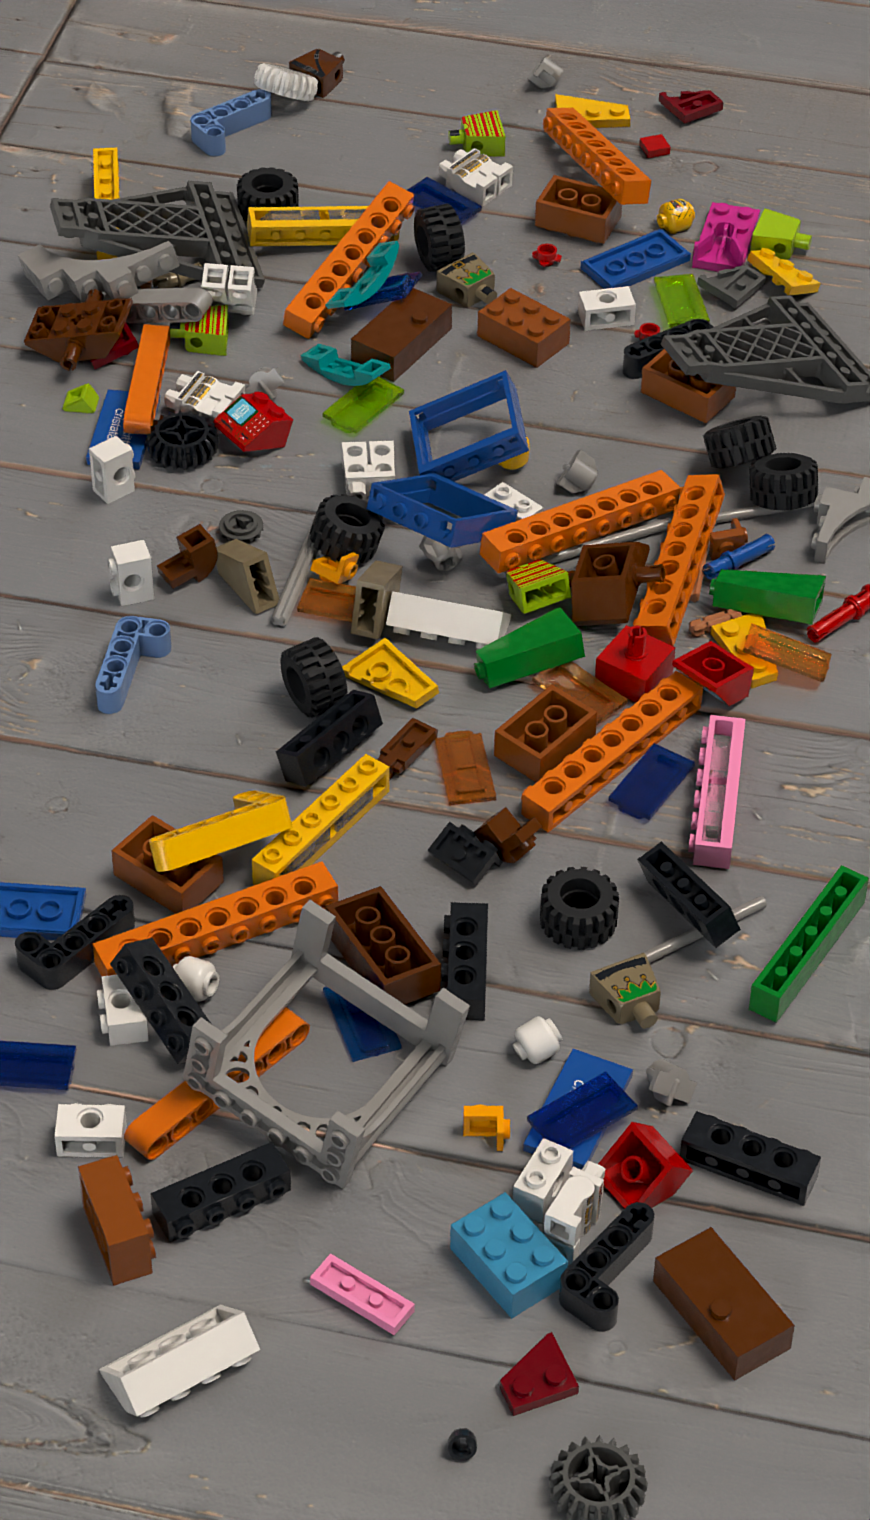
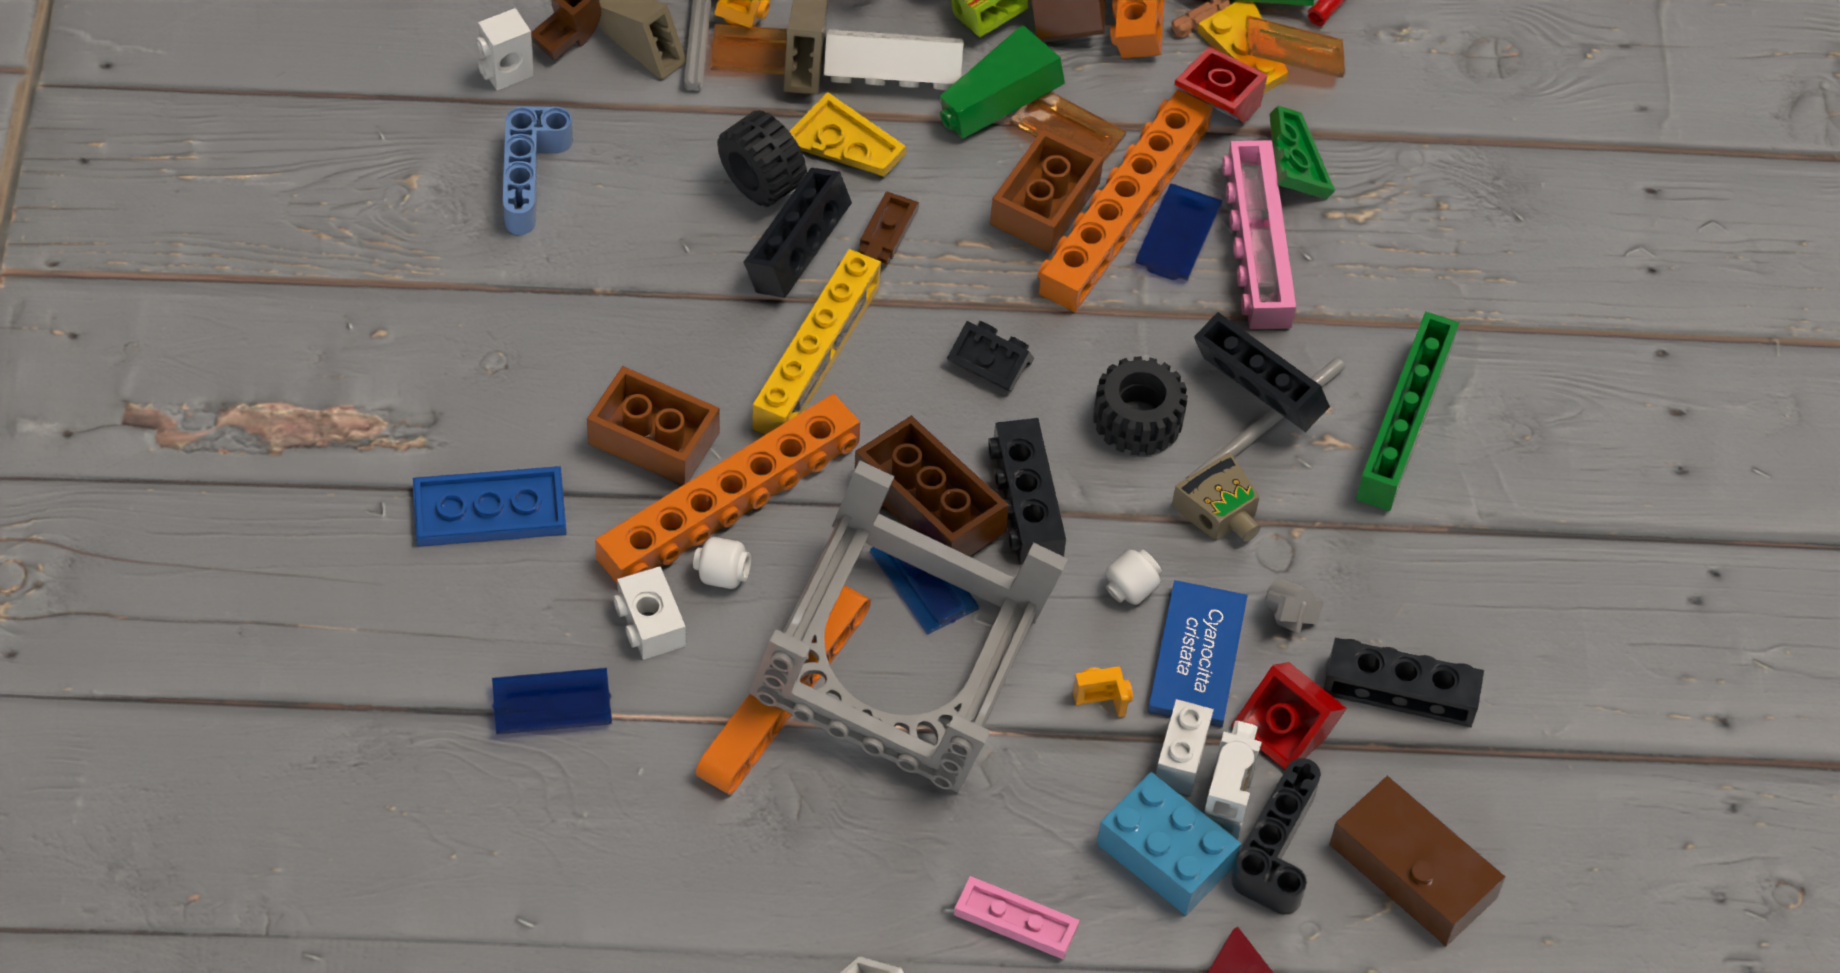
camera: 15 degrees left, 10 degrees up
black beam [15,895,135,990] -> none
white brick [55,1103,127,1157] -> none
dark orange brick [78,1155,156,1286] -> none
black brick [110,938,211,1064] -> none
yellow beam [149,790,292,872] -> none
black brick [150,1142,291,1243] -> none
clear orange piece [435,730,496,806] -> none
reddish brown brick [474,807,542,863] -> none
clear blue piece [527,1071,638,1149] -> none
red brick [594,625,676,702] -> none
none -> green wing [1269,105,1335,199]

